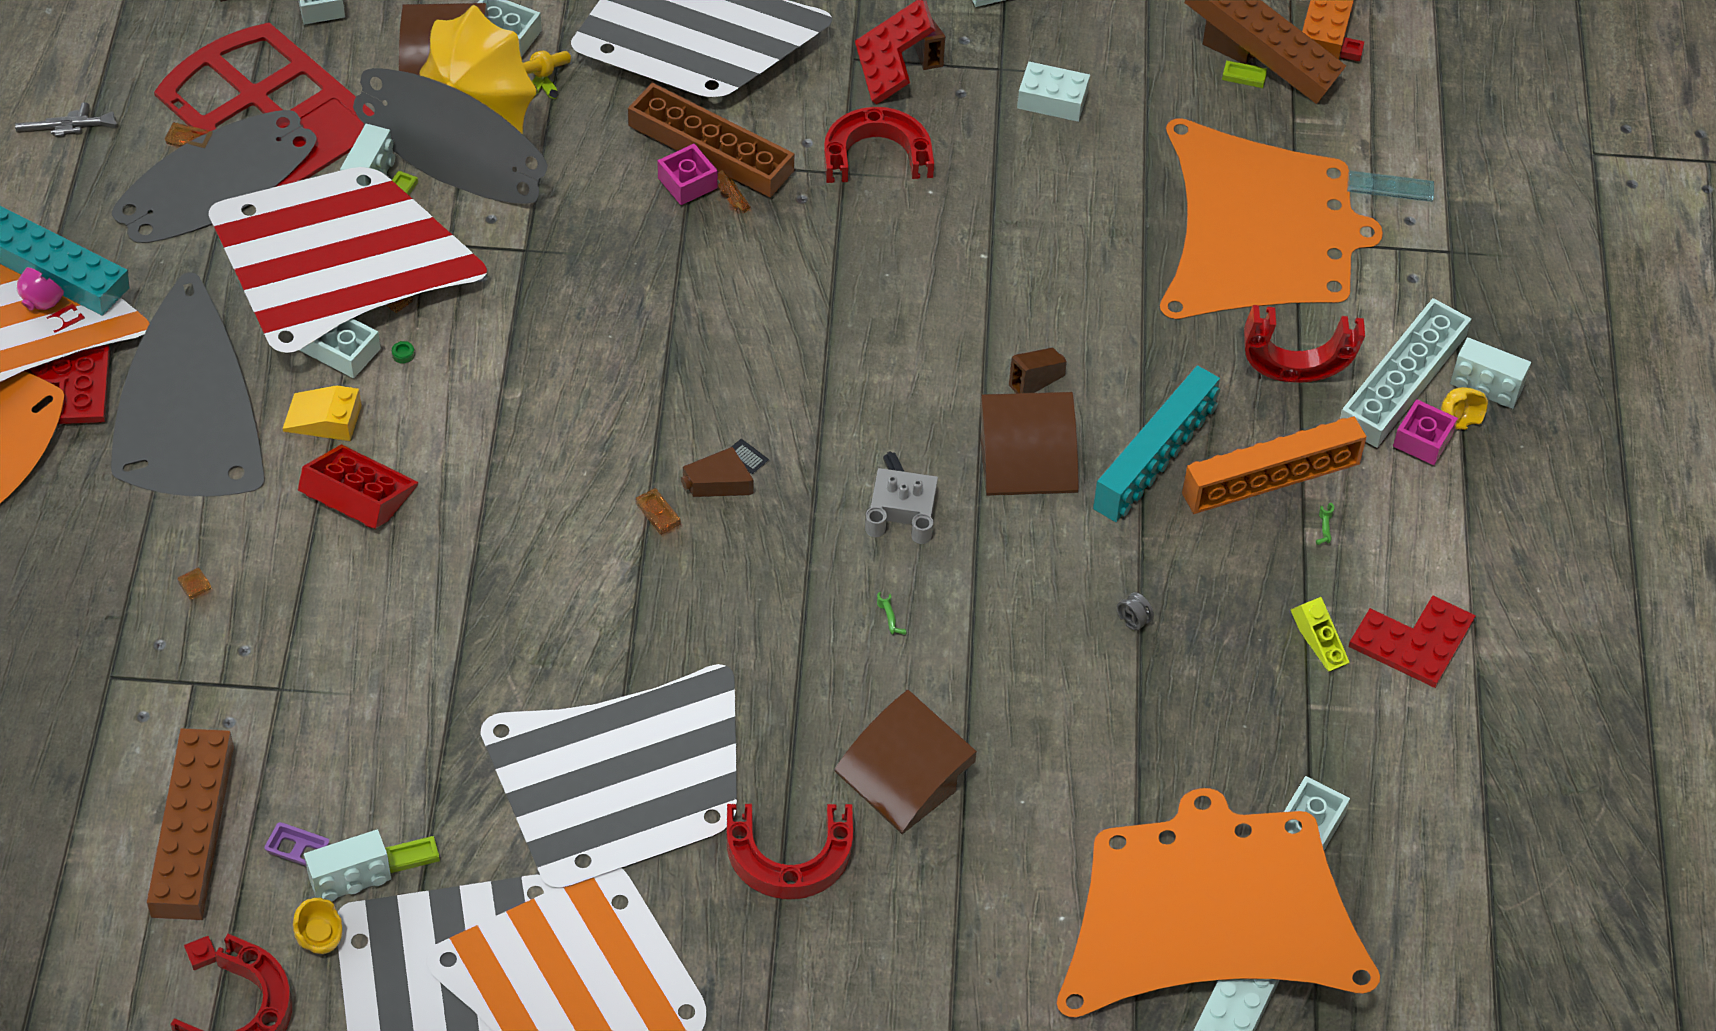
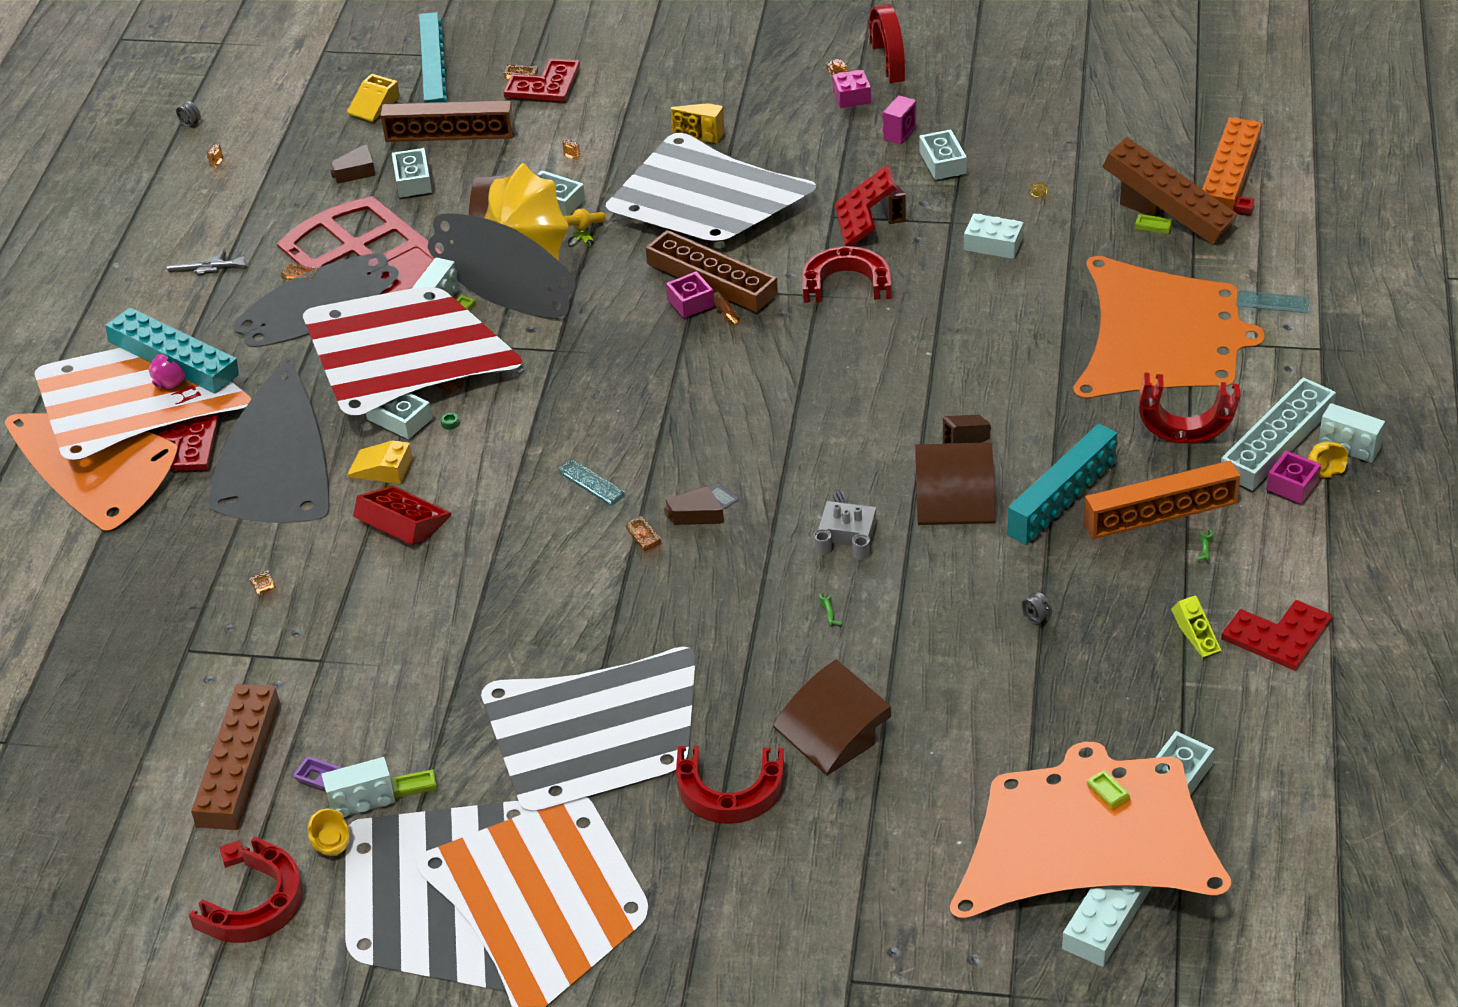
camera: 10 degrees right, 10 degrees down
none -> clear light blue tile [558,459,625,506]
none -> clear yellow tile [1030,182,1047,197]
none -> lime tile [1086,770,1131,810]

